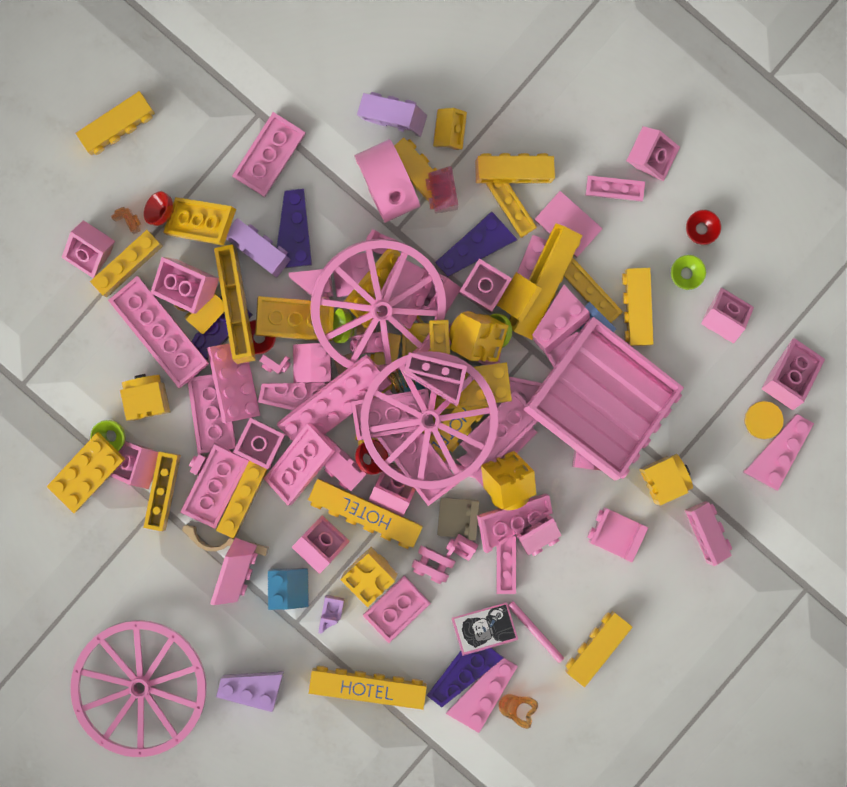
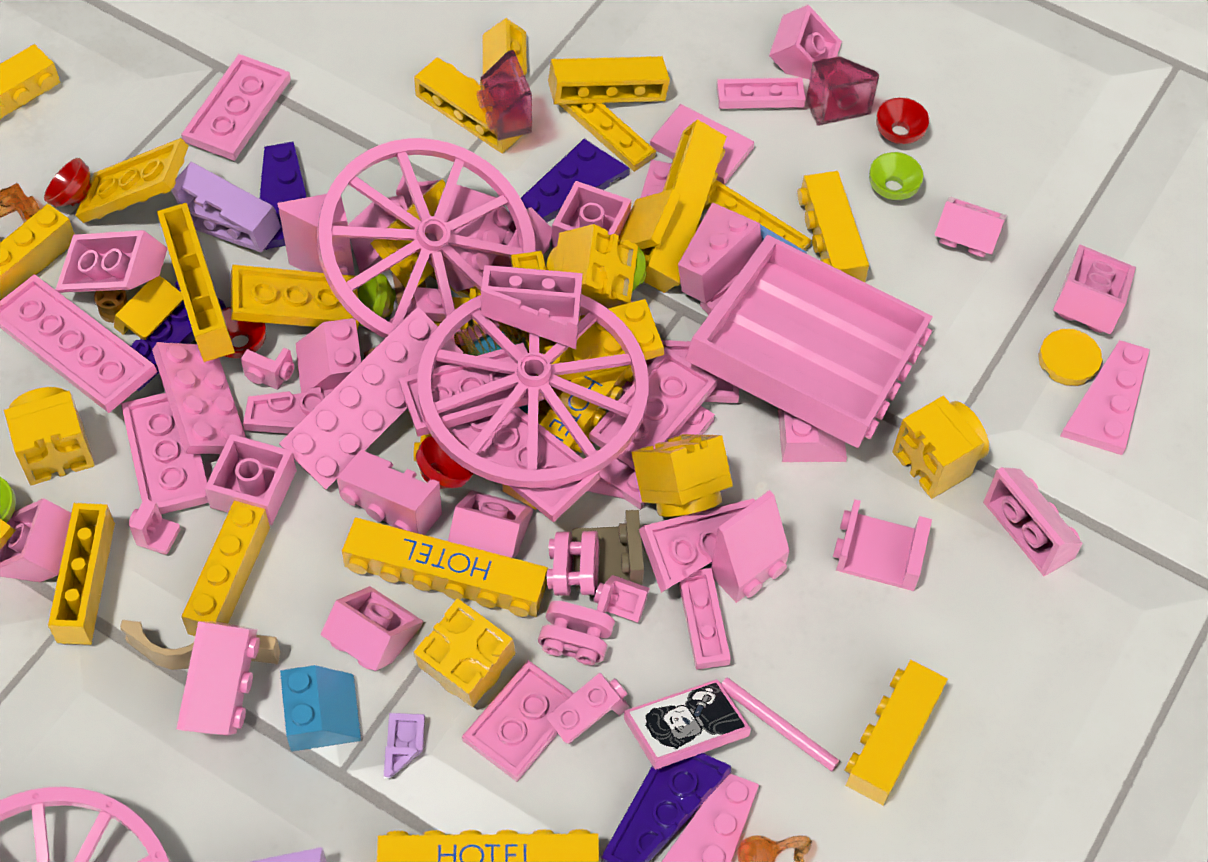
camera: 10 degrees left, 30 degrees down
bright pink plate [180,443,249,529] -> none
bright pink plate [264,423,336,506] -> none
bright pink animal [354,139,420,223] -> none
lavender wedge [357,92,427,137] -> none
none -> bright pink brick [547,531,599,596]
none -> bright pink bracket [547,673,630,744]
none -> clear pink slope [806,56,879,126]

